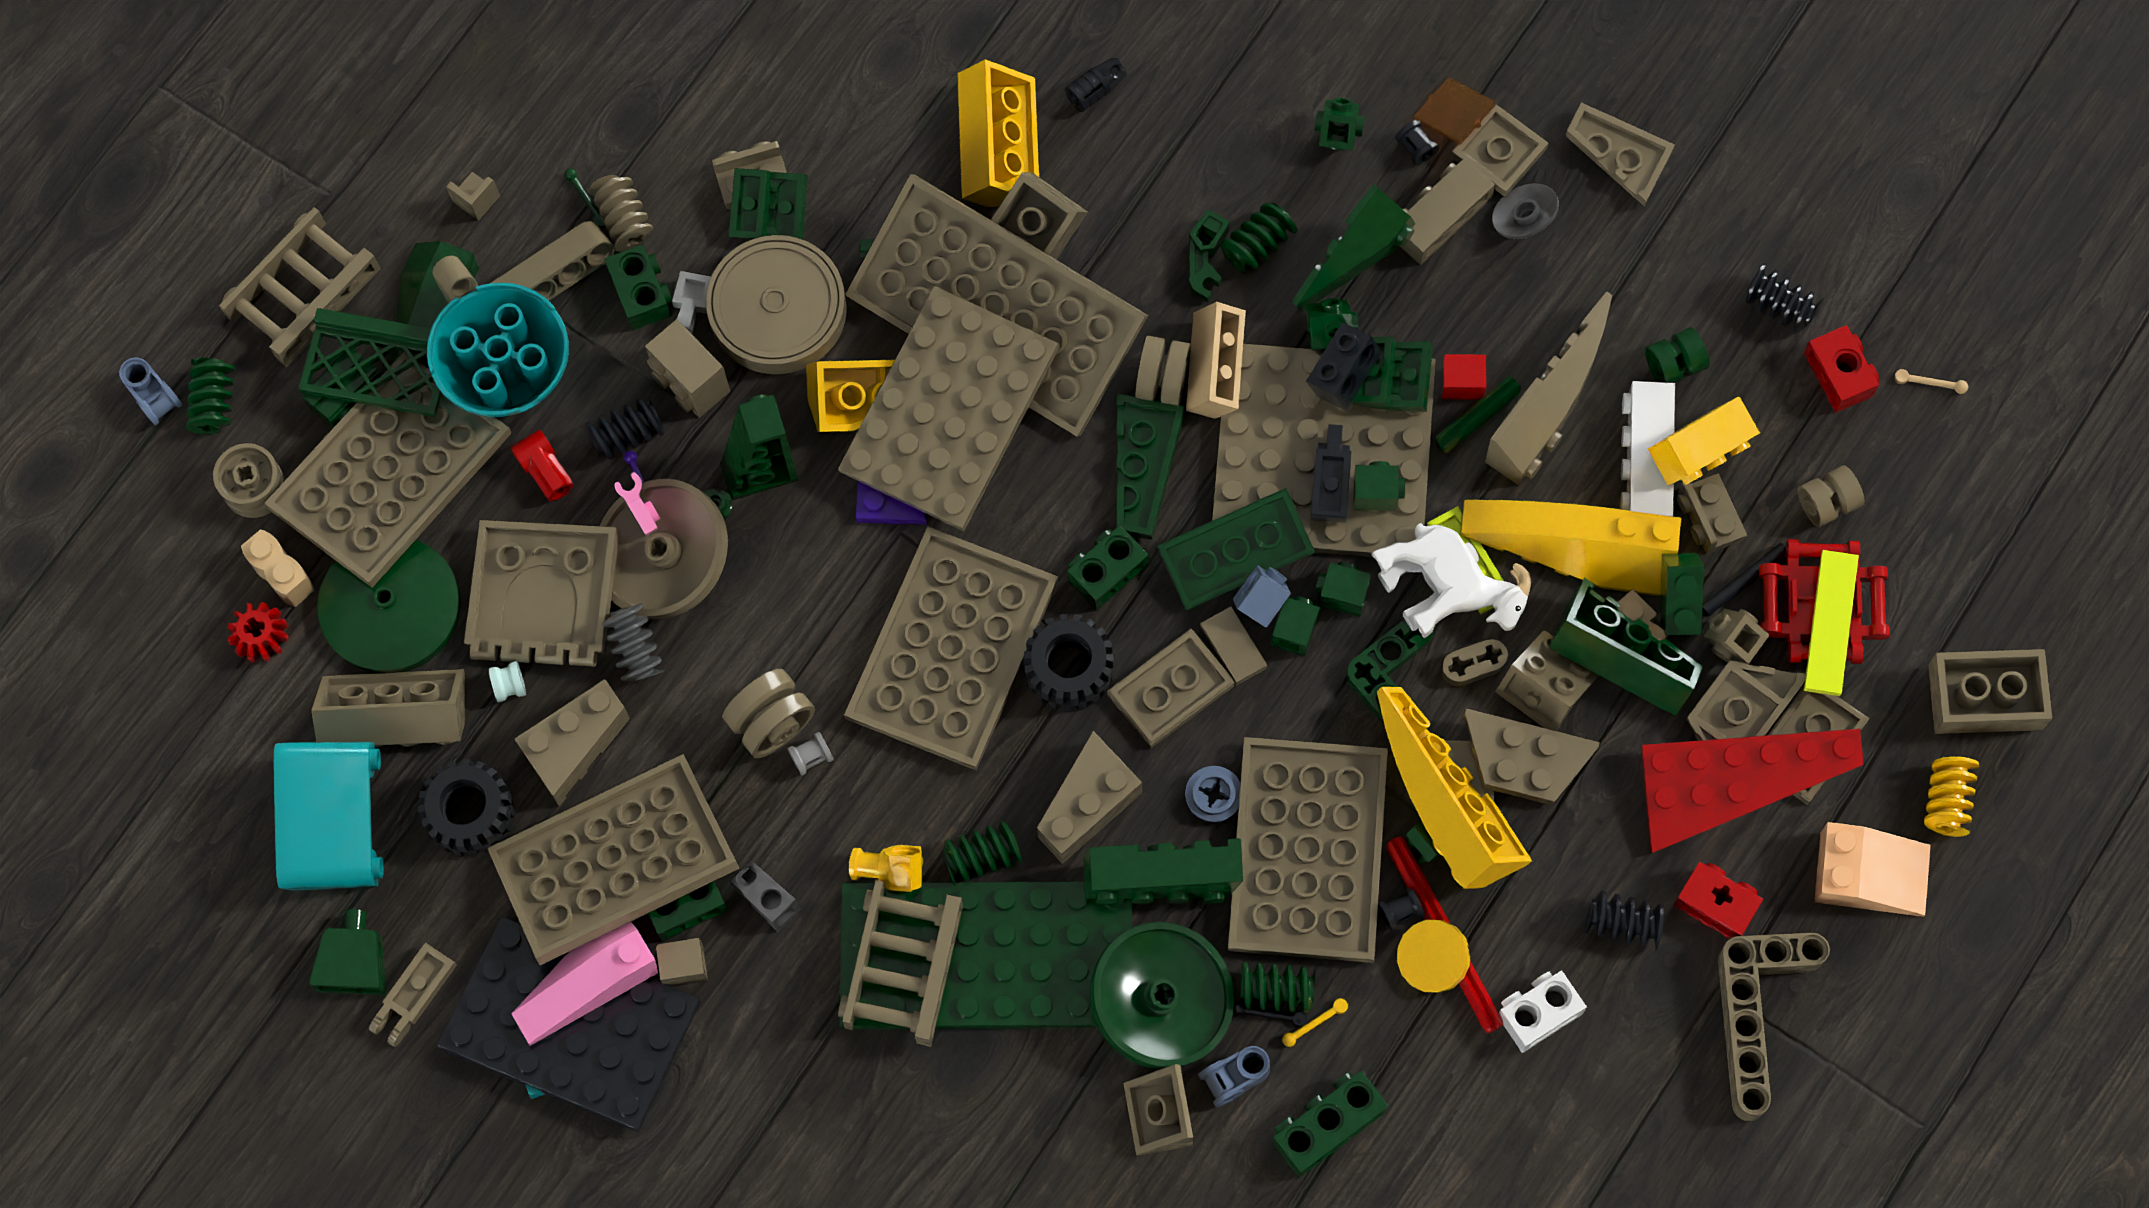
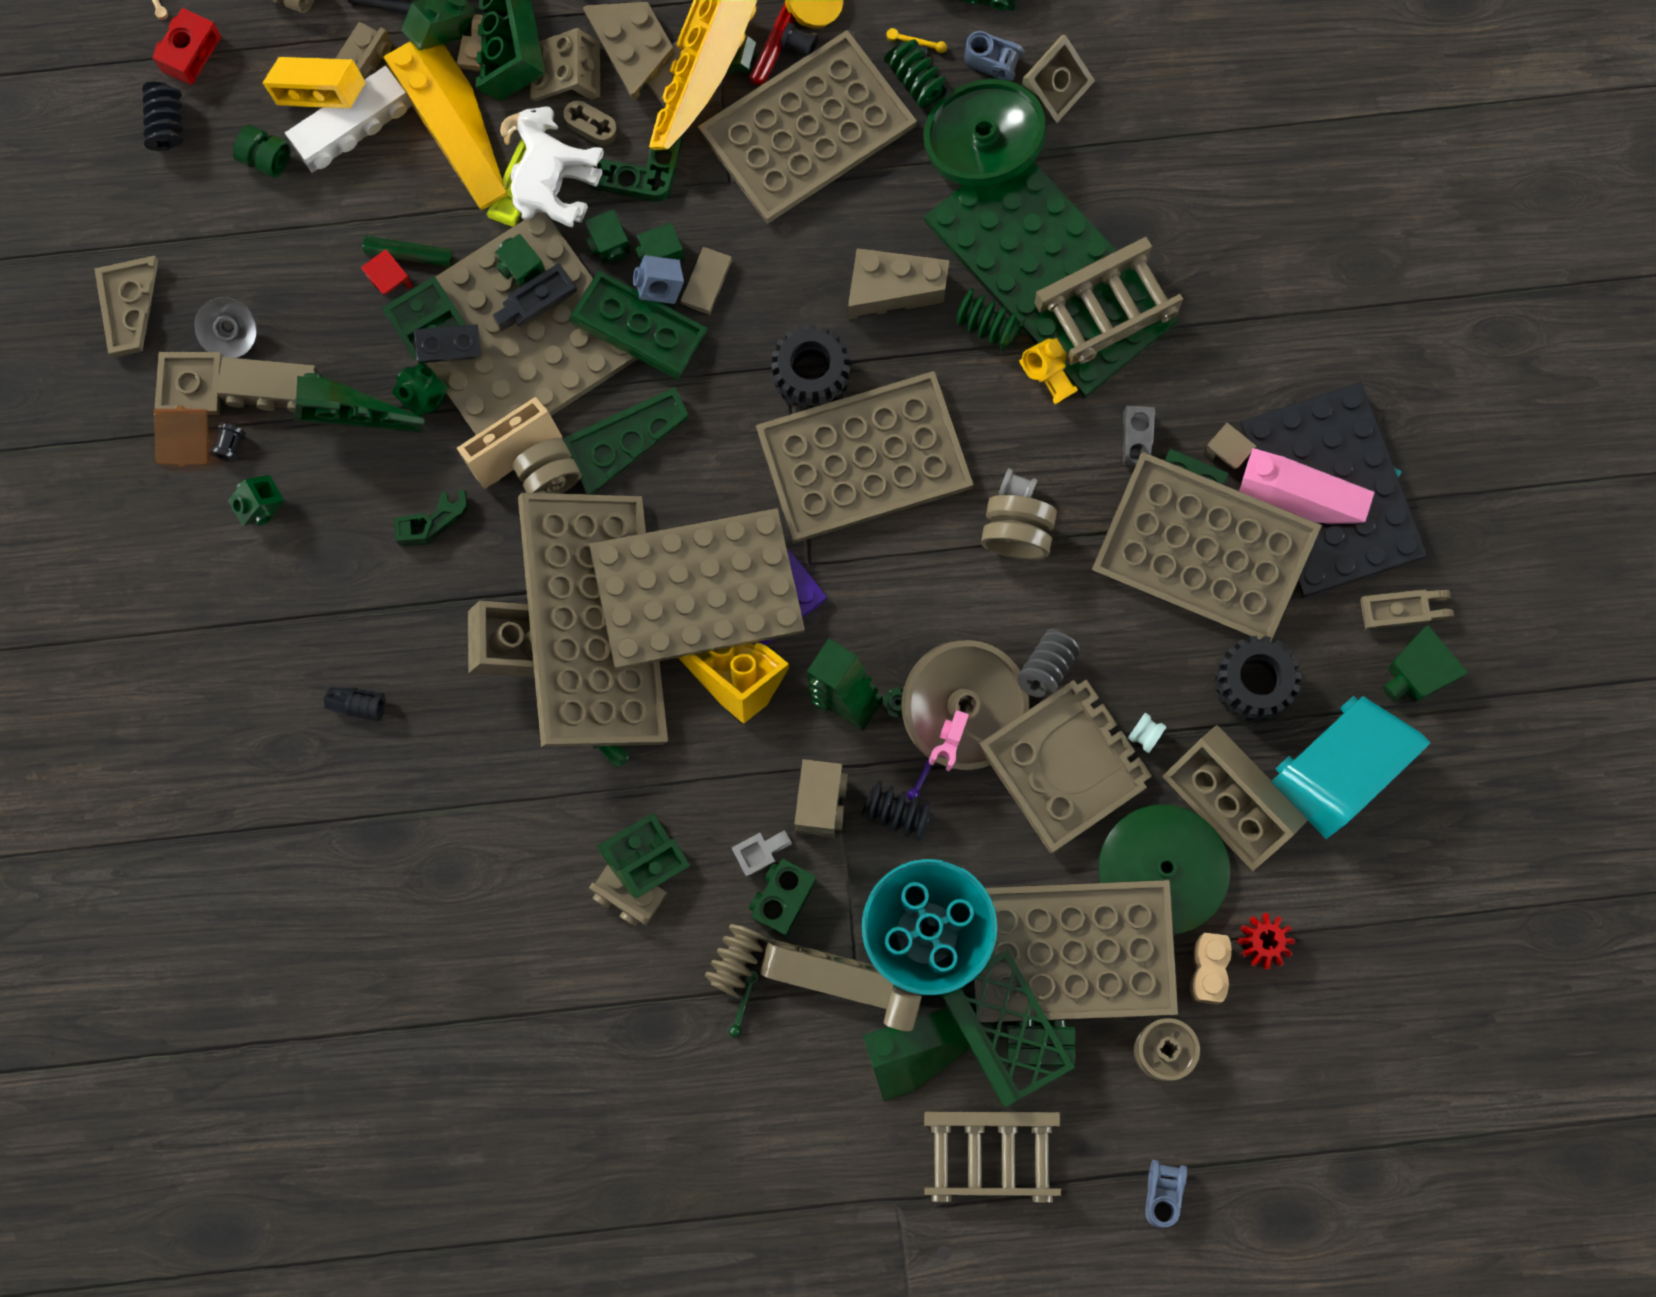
camera: 130 degrees left, 5 degrees up
dark green piece [186,357,235,435] -> none
dark tan panel [446,172,500,221] -> none
red piece [510,429,574,502] -> none
dark tan wedge [515,679,630,807] -> none
dark tan brick [706,235,847,374] -> none
yellow slope [958,59,1039,207] -> none
dark green brick [1067,525,1149,611] -> none
dark green wedge [1083,838,1243,904] -> none
dark tan tile [1107,628,1235,748] -> none
sand blue gear [1185,766,1241,823] -> none
dark green piece [1220,202,1298,274] -> none
dark tan wedge [1485,291,1612,486] -> none

